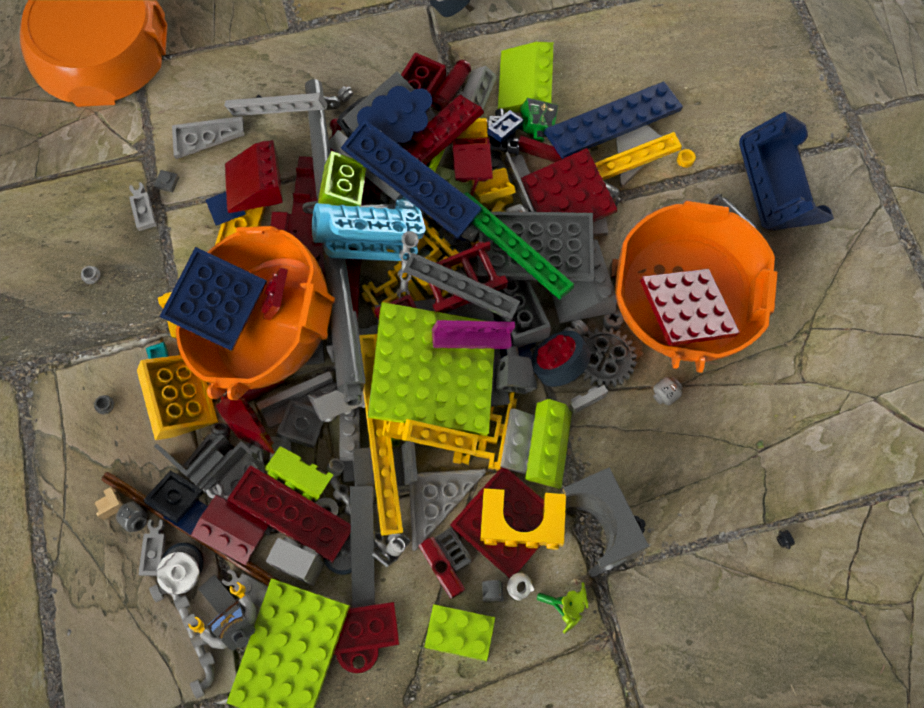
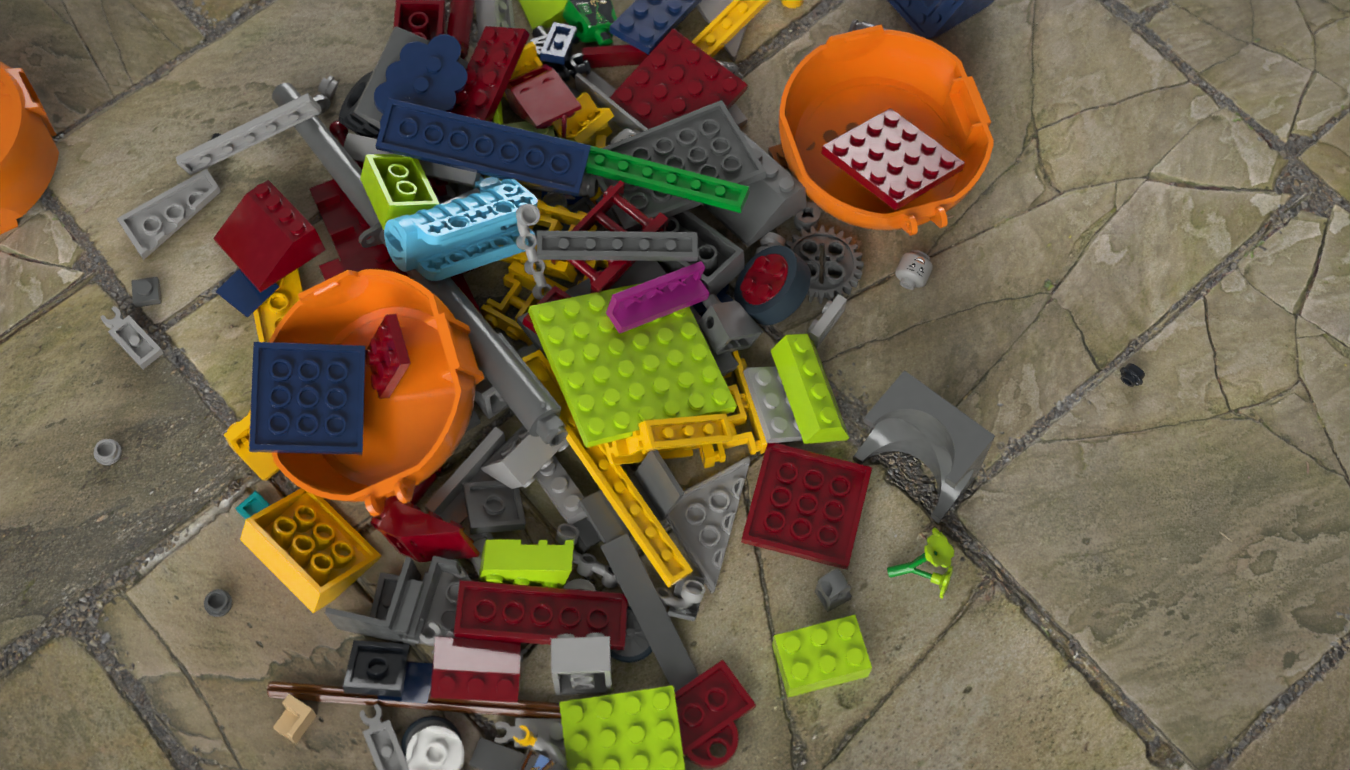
camera: 30 degrees left, 5 degrees down
dark grey head [116,502,147,532] -> none
dark grey plate [210,422,231,439] -> none
dark red piece [418,536,465,600] -> none
dark grey slope [434,527,473,573] -> none
yellow arch [480,488,566,550] -> none
white piece [507,573,534,601] -> none

